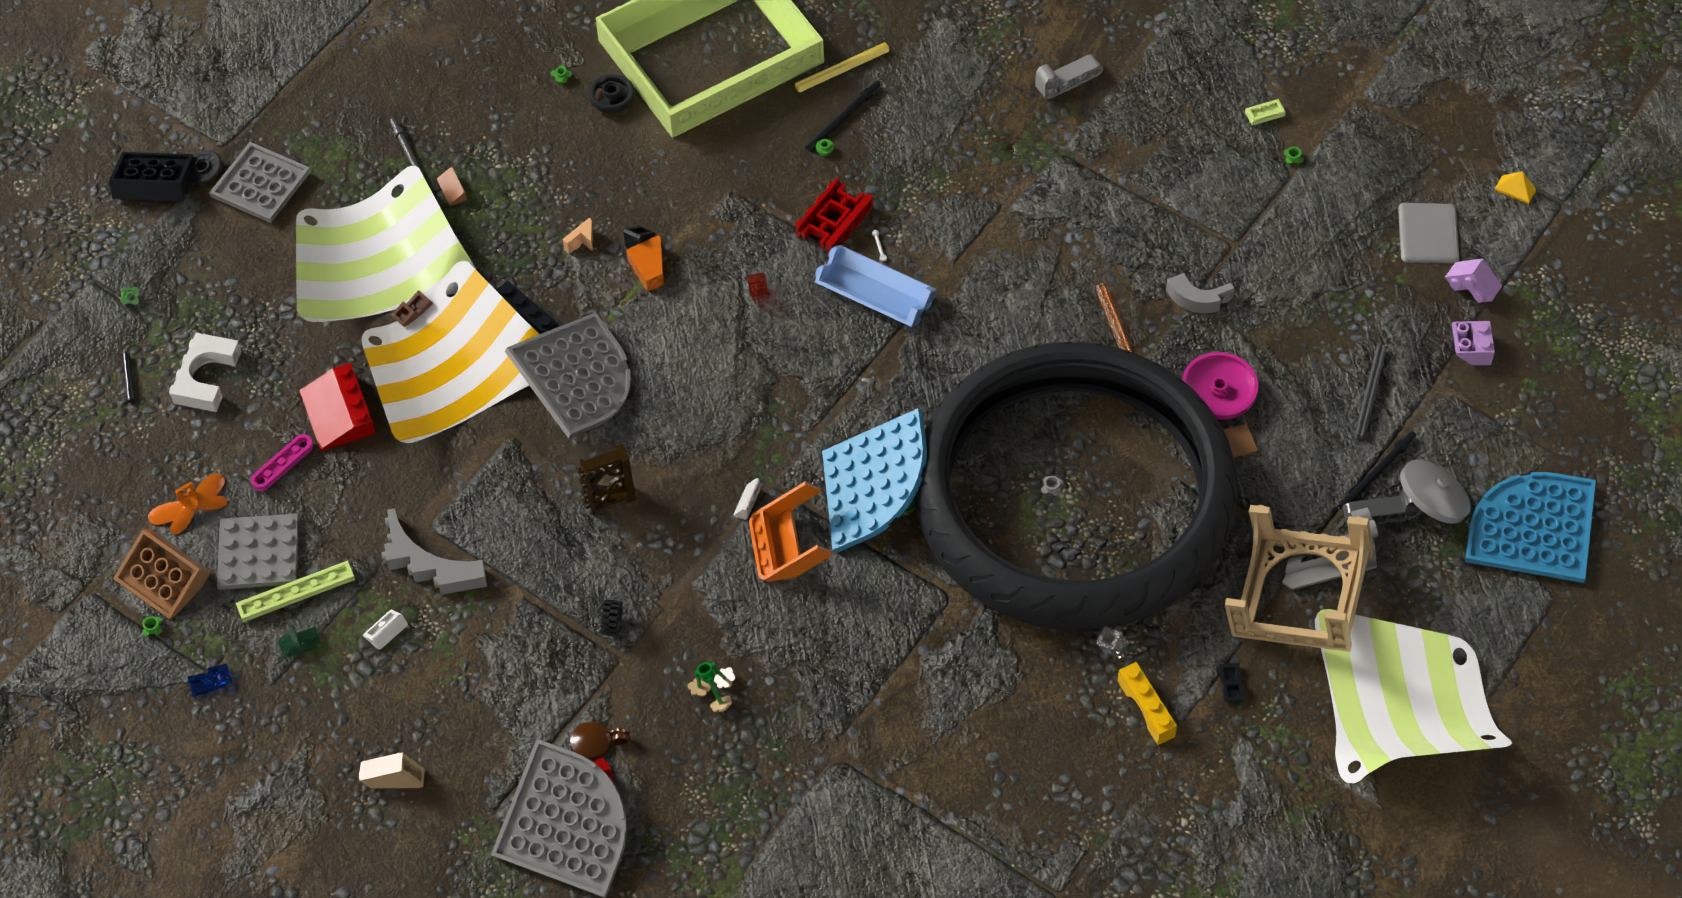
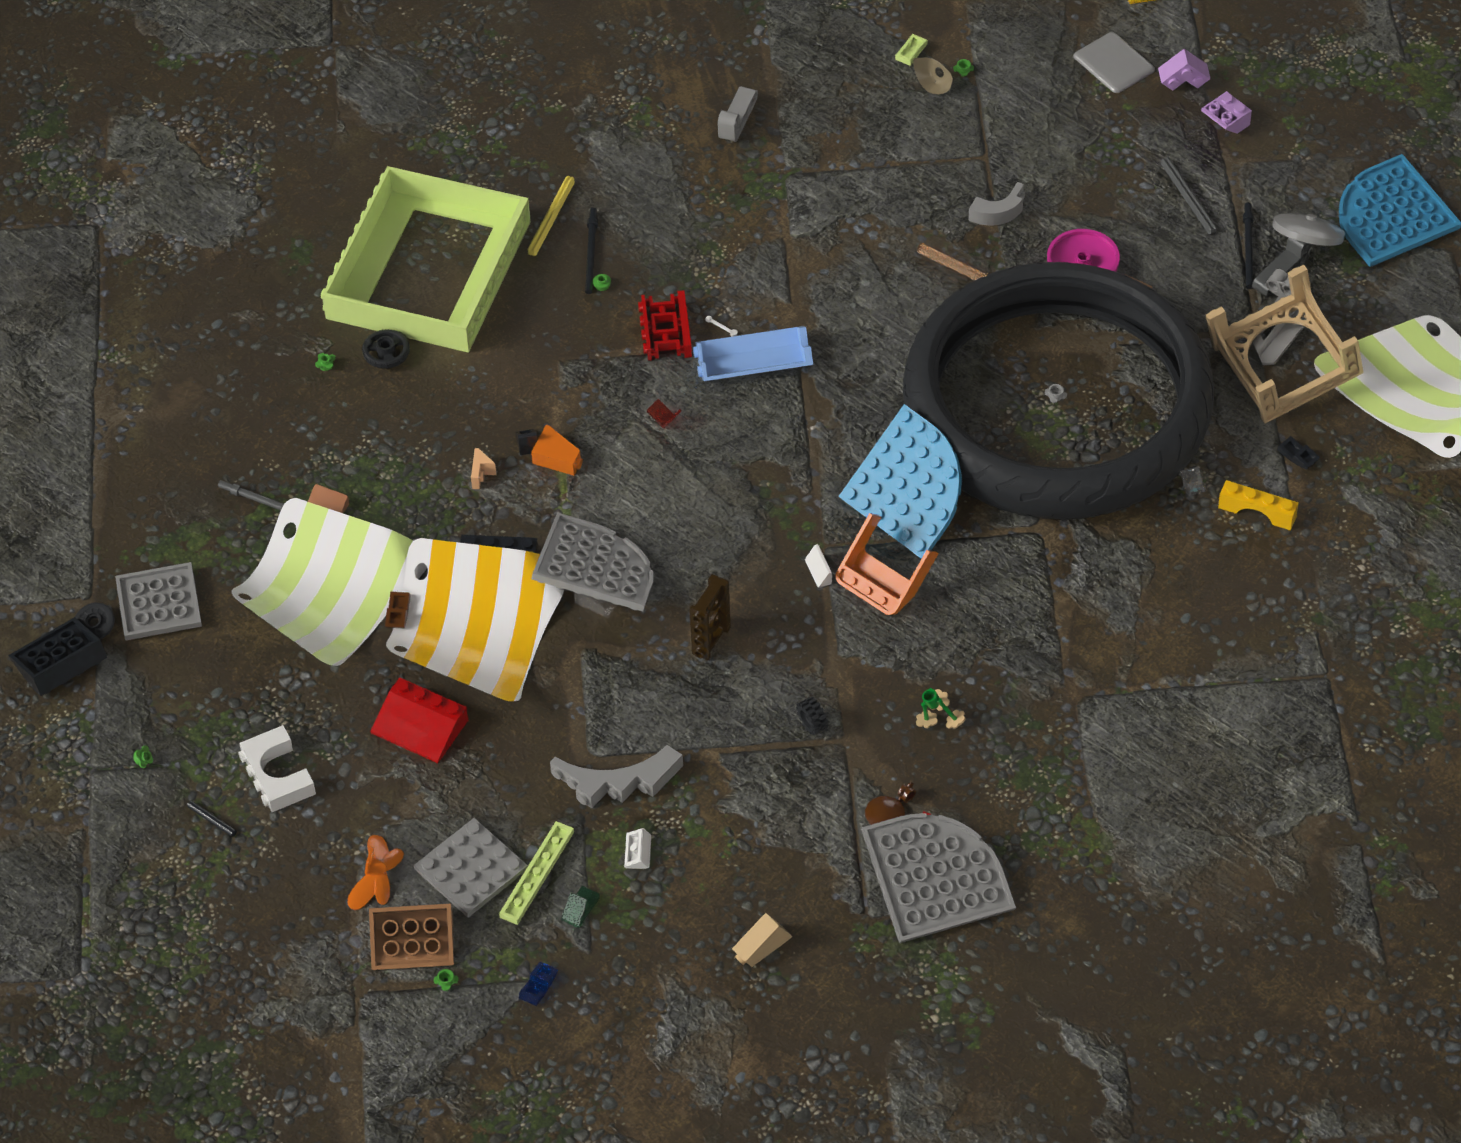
camera: 40 degrees left, 5 degrees down
dark pink plate [251,434,313,491] -> none
none -> dark tan piece [913,57,953,94]

